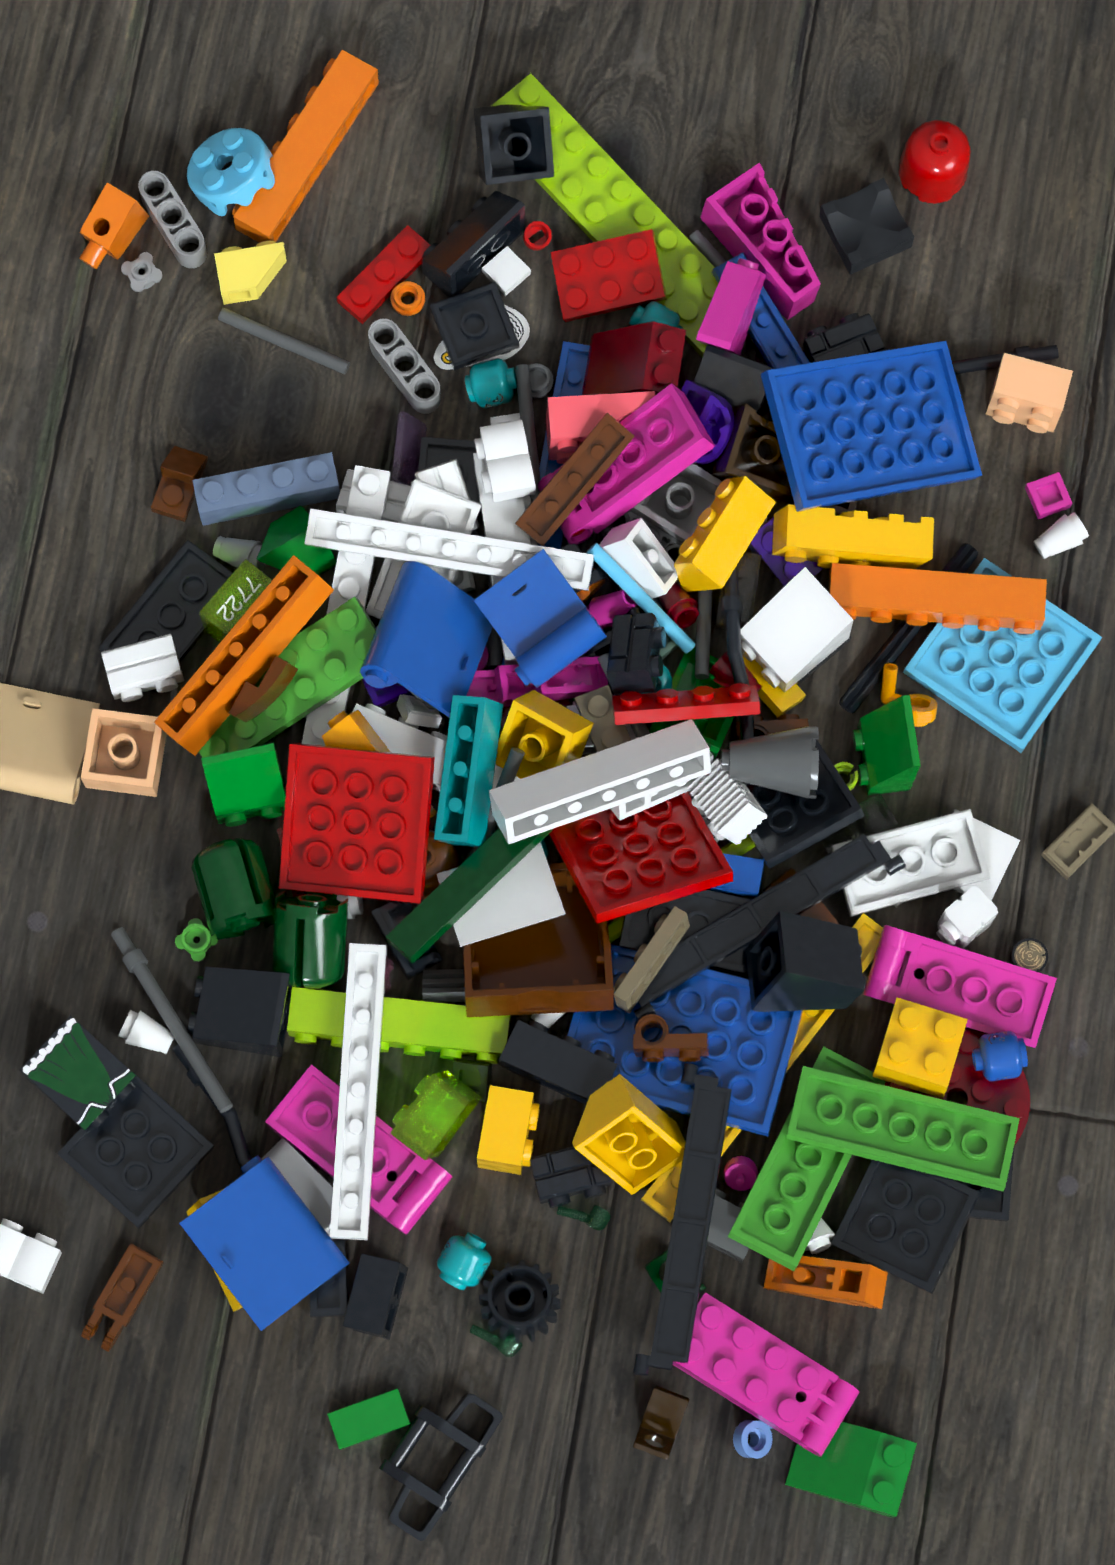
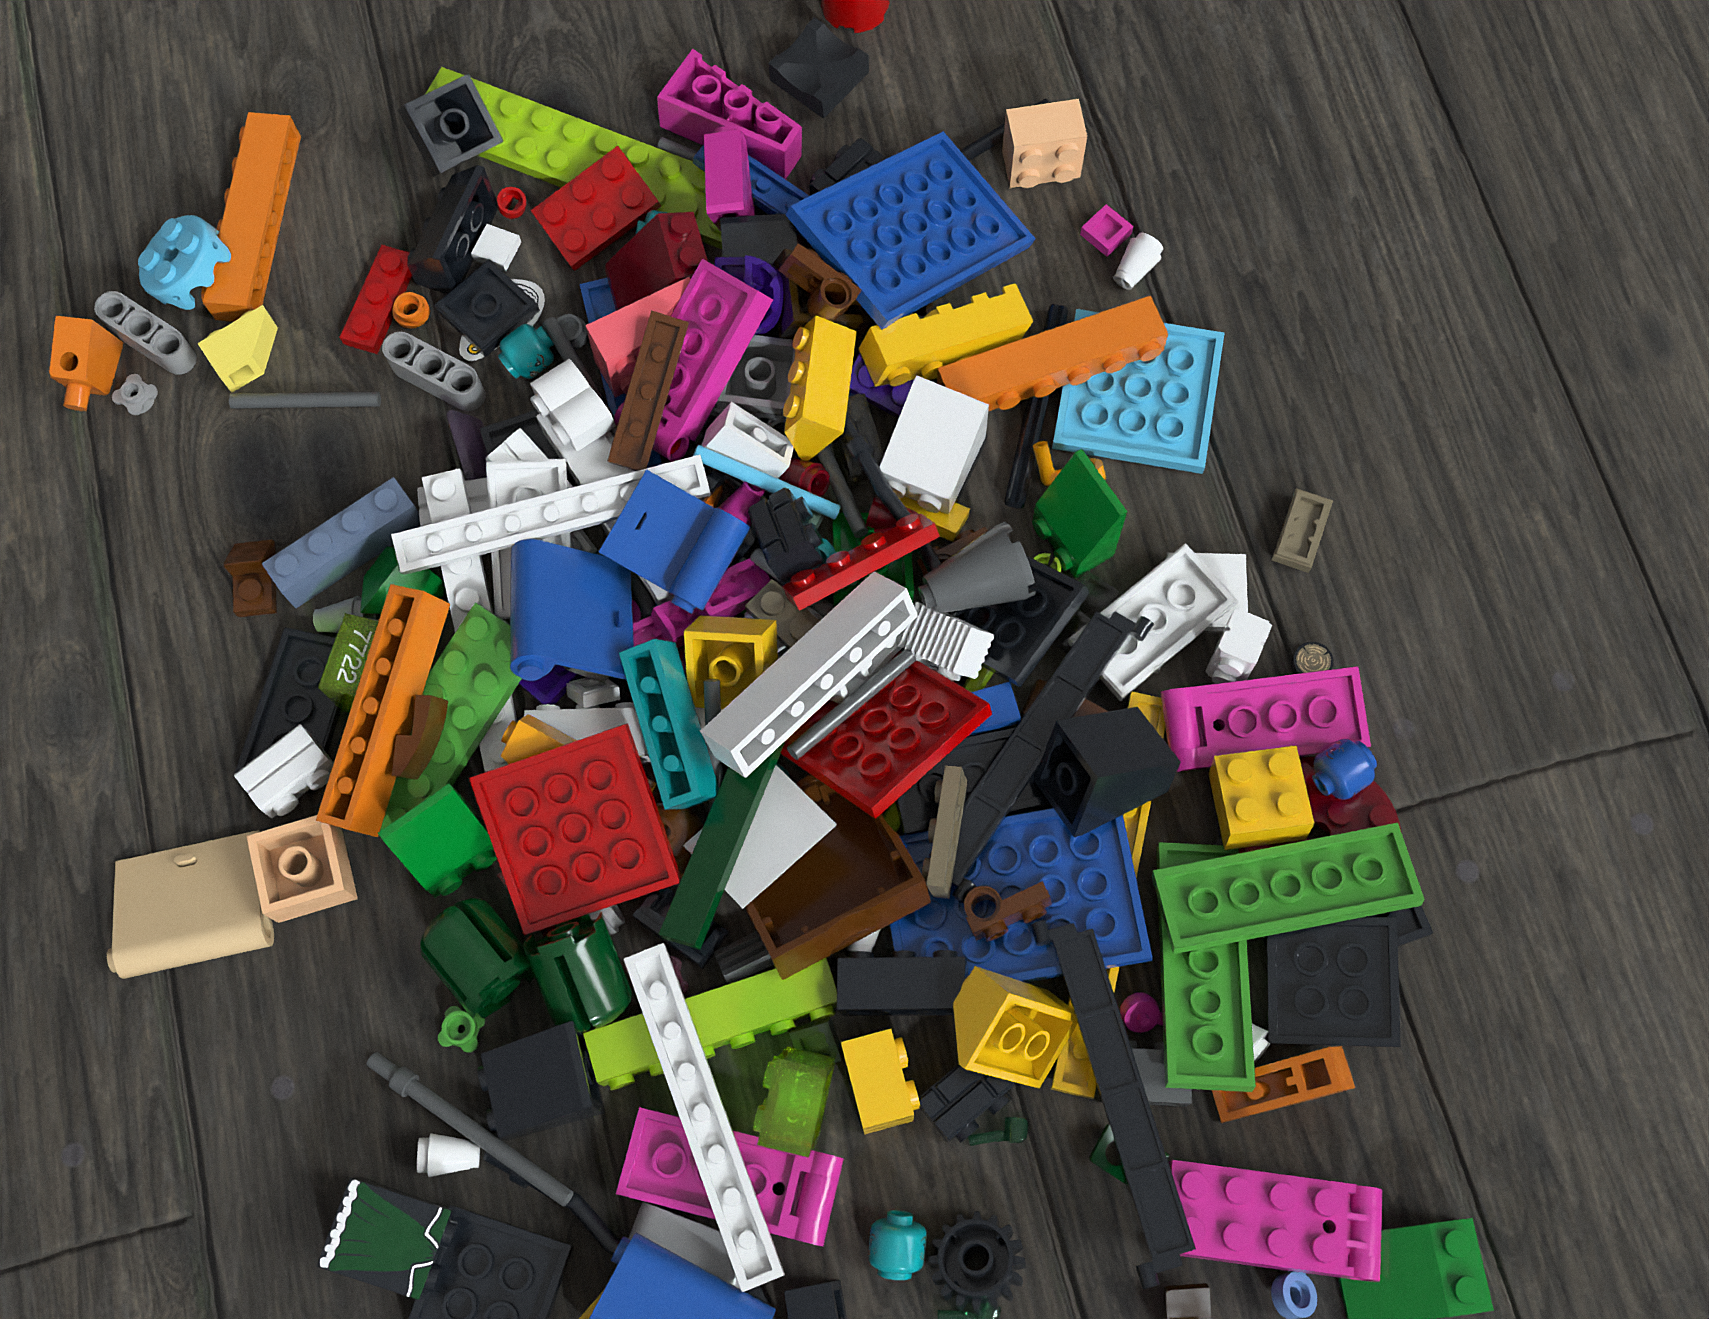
camera: 20 degrees left, 5 degrees down
none -> reddish brown plate [778,243,862,322]
none -> dark grey bar [787,648,916,760]

